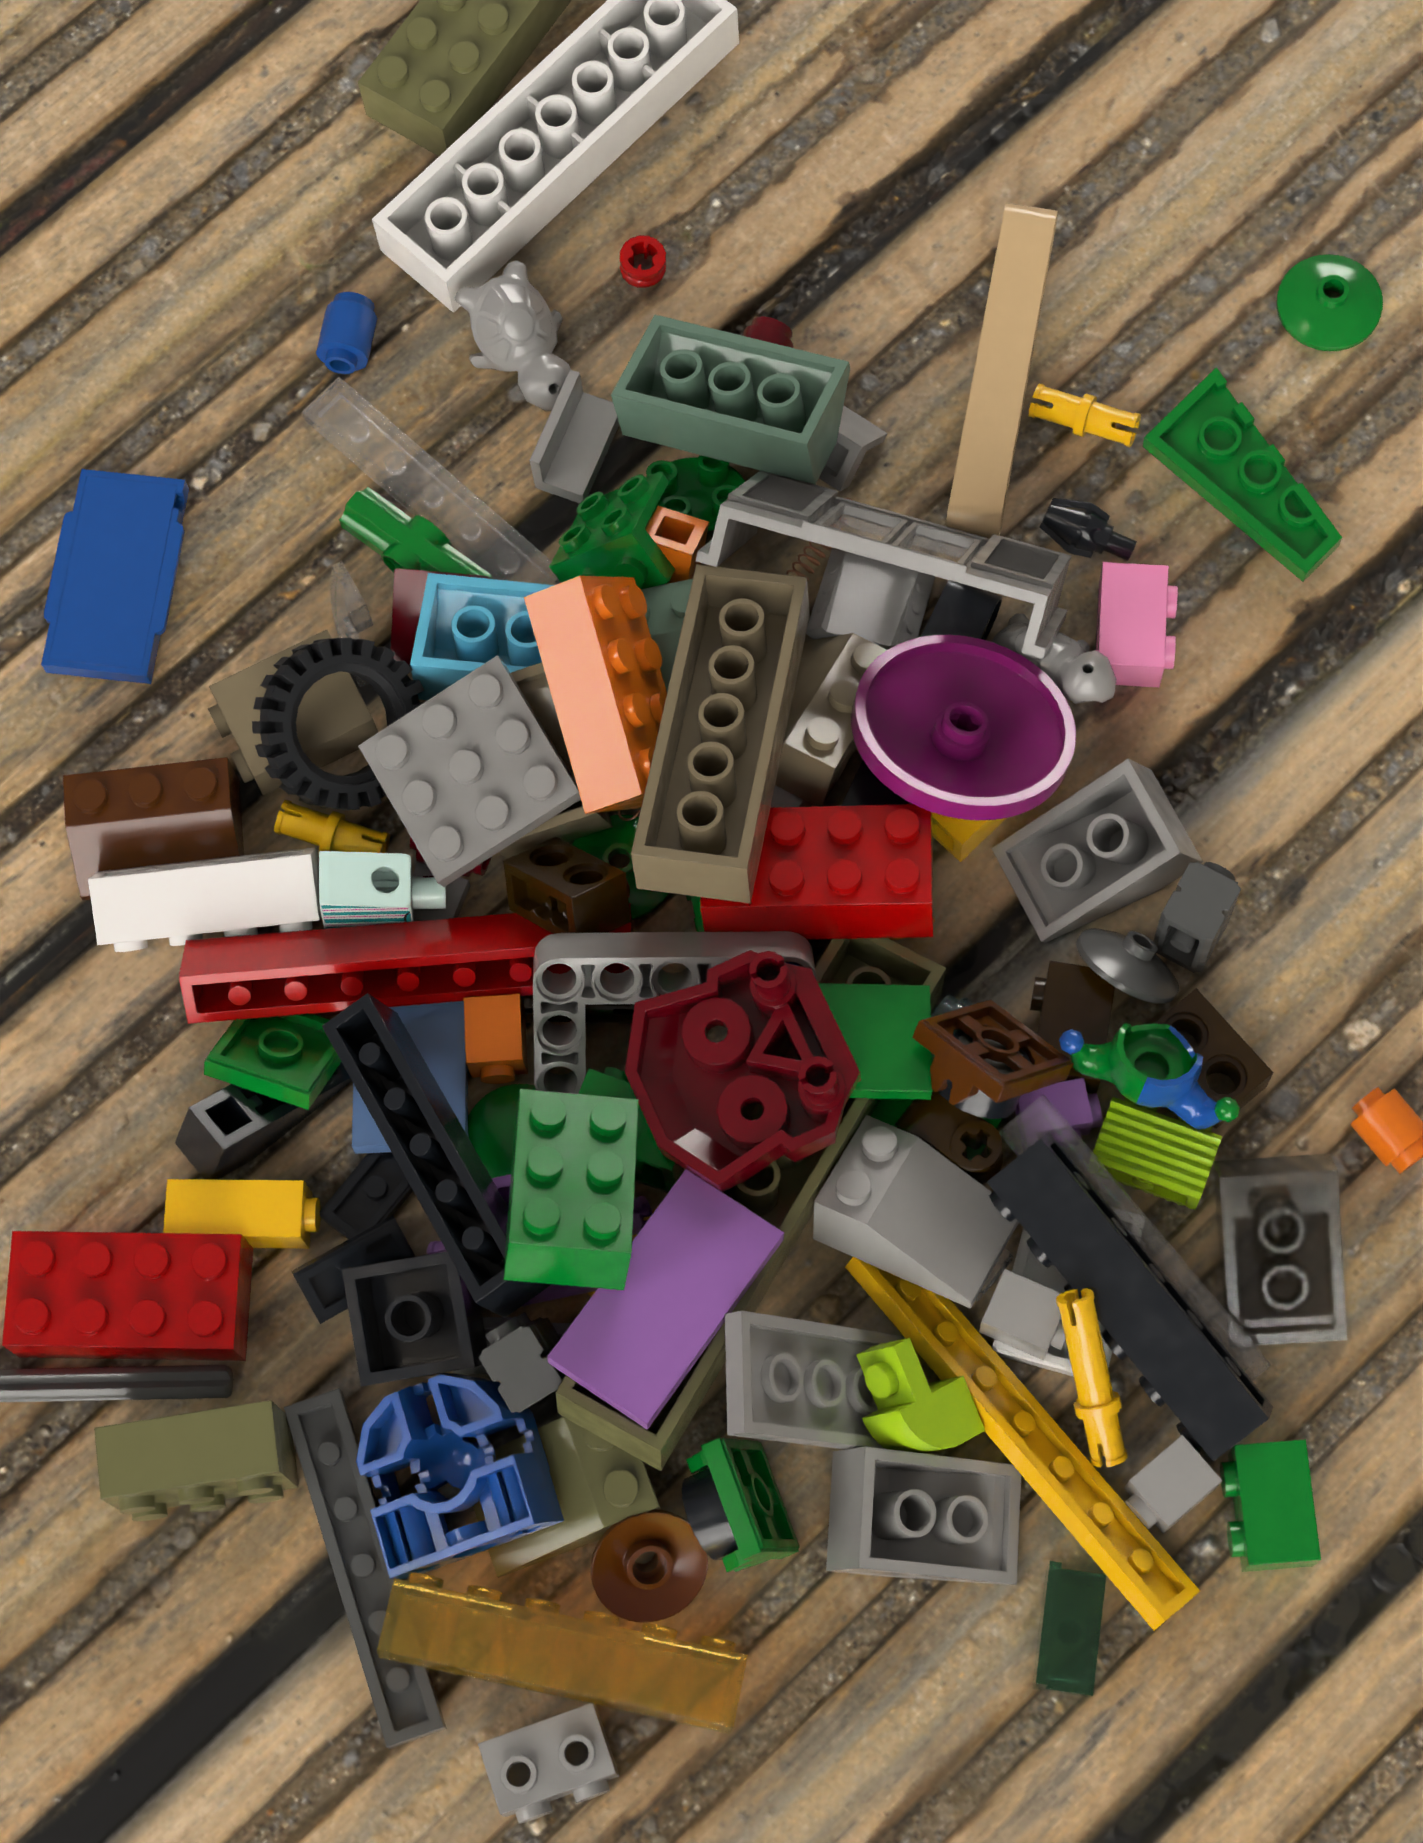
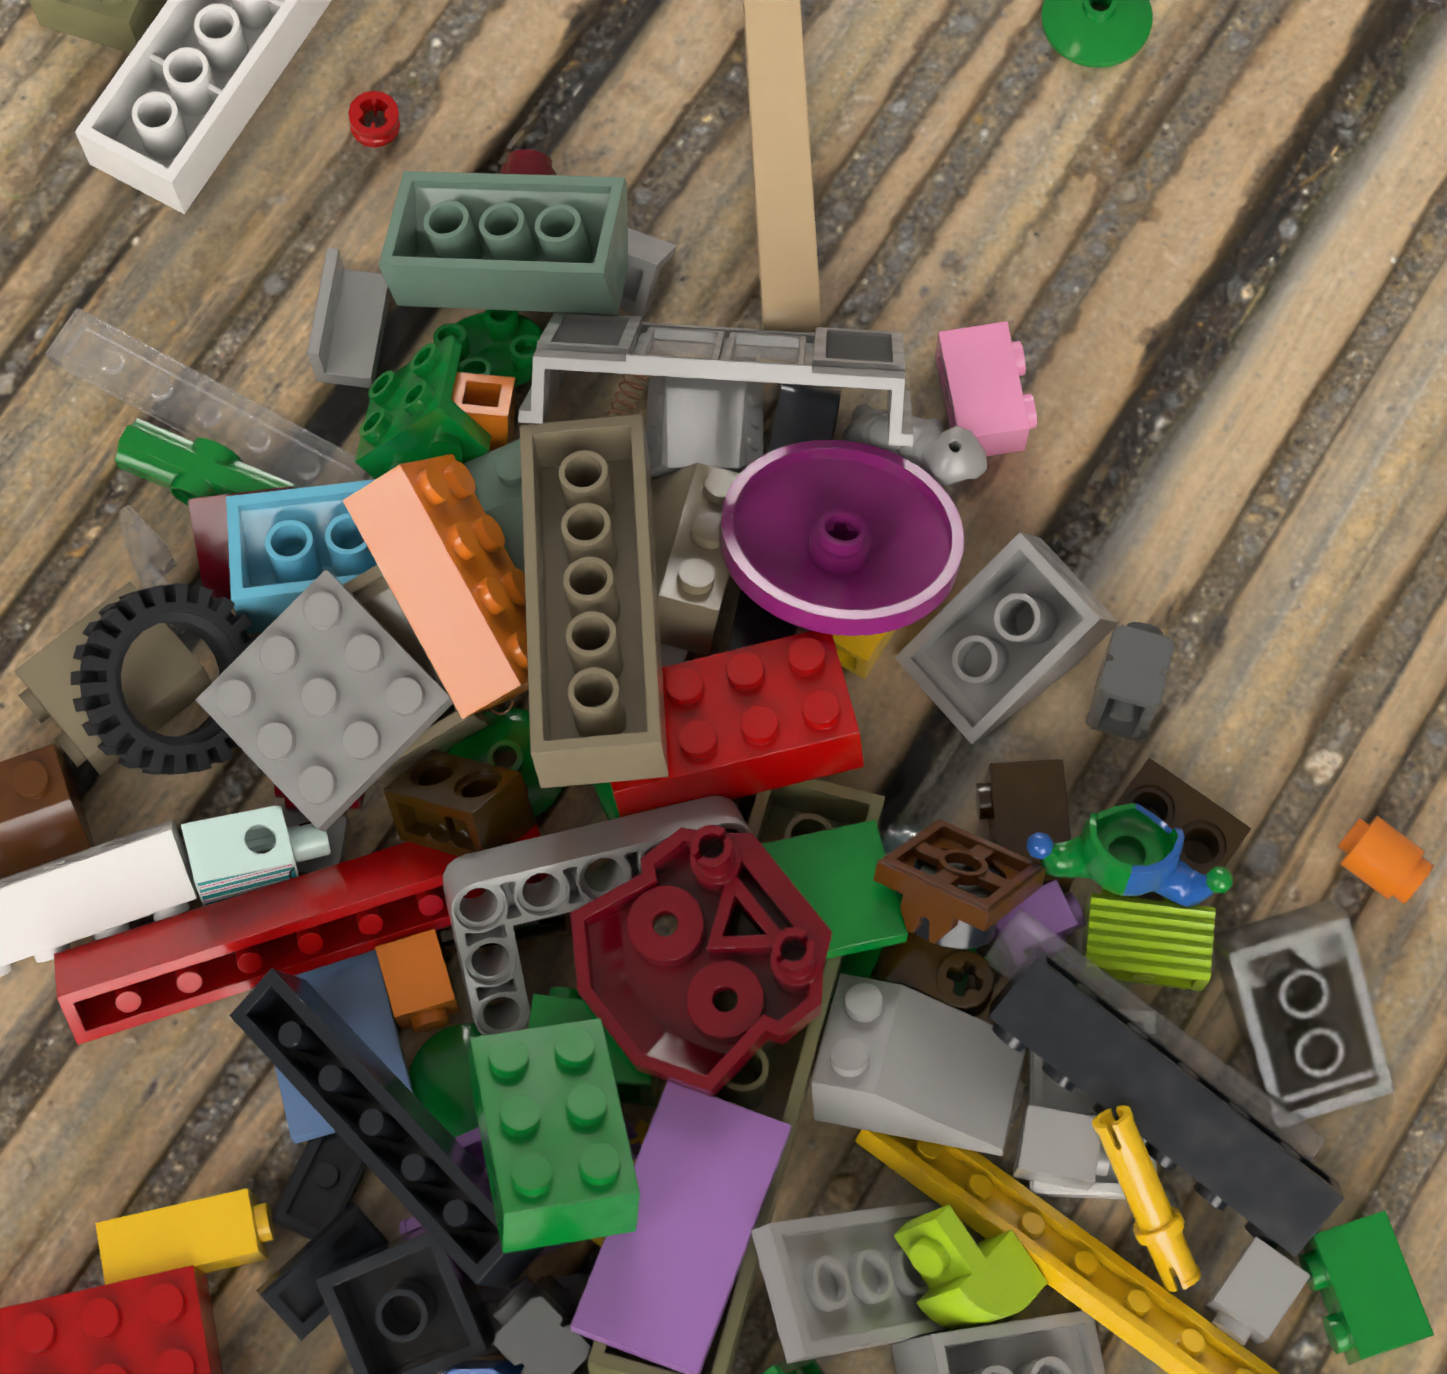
camera: 20 degrees left, 0 degrees up
black slope [175,1062,352,1180] -> none
green tile [204,1014,341,1110] -> none
yellow pin [274,800,390,853] -> none
blue brick [316,292,377,374] -> none
light grey animal [455,261,571,411] -> none
yellow pin [1029,383,1141,447] -> none
black piece [1040,498,1137,561] -> none
dark grey dish [1076,928,1179,1004] -> none
green wing [1142,367,1342,582] -> none

